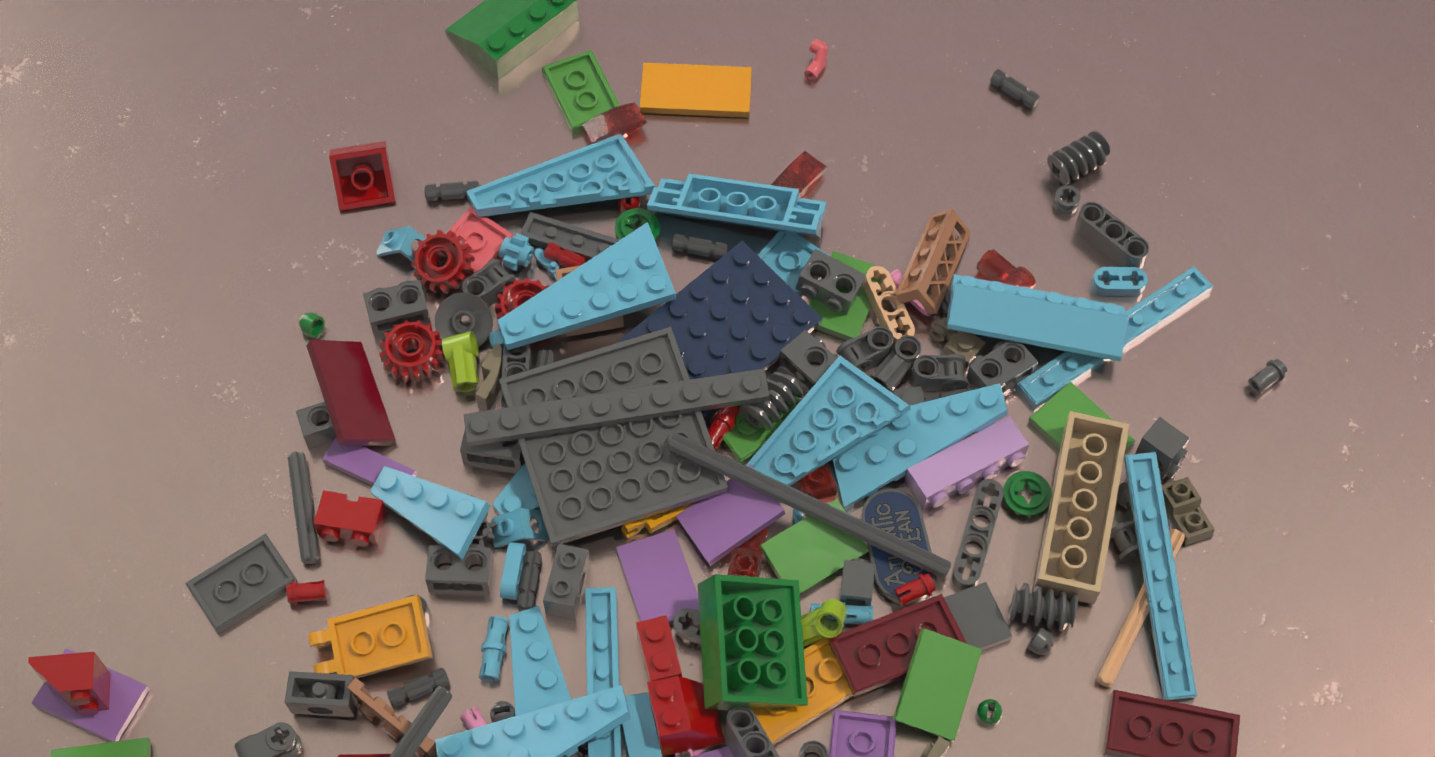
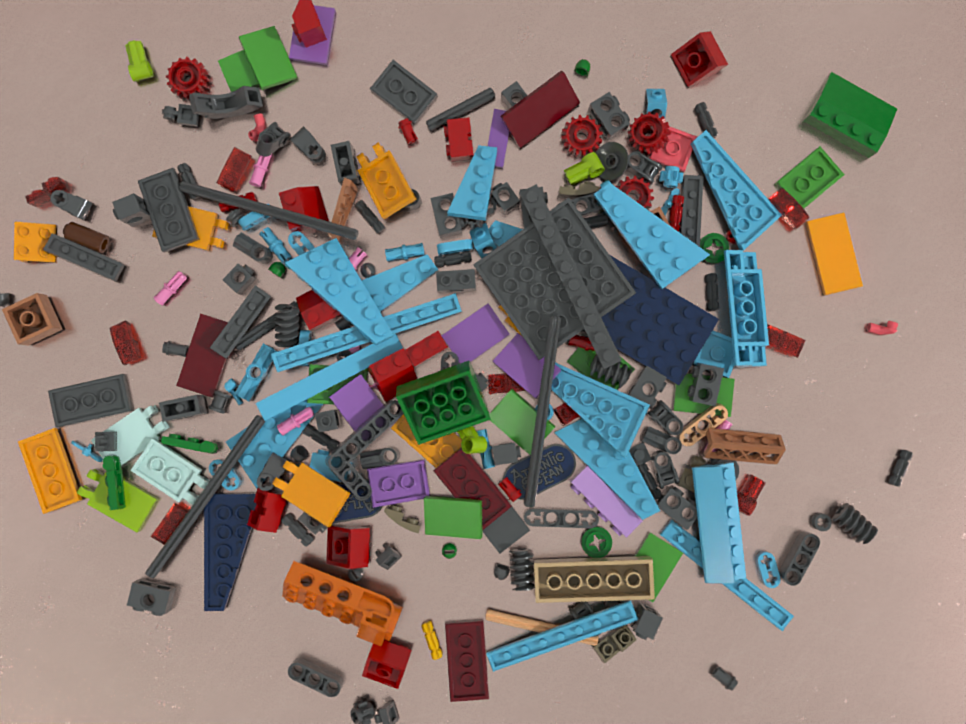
camera: 80 degrees right, 25 degrees up
none -> dark grey brick [491,182,520,215]

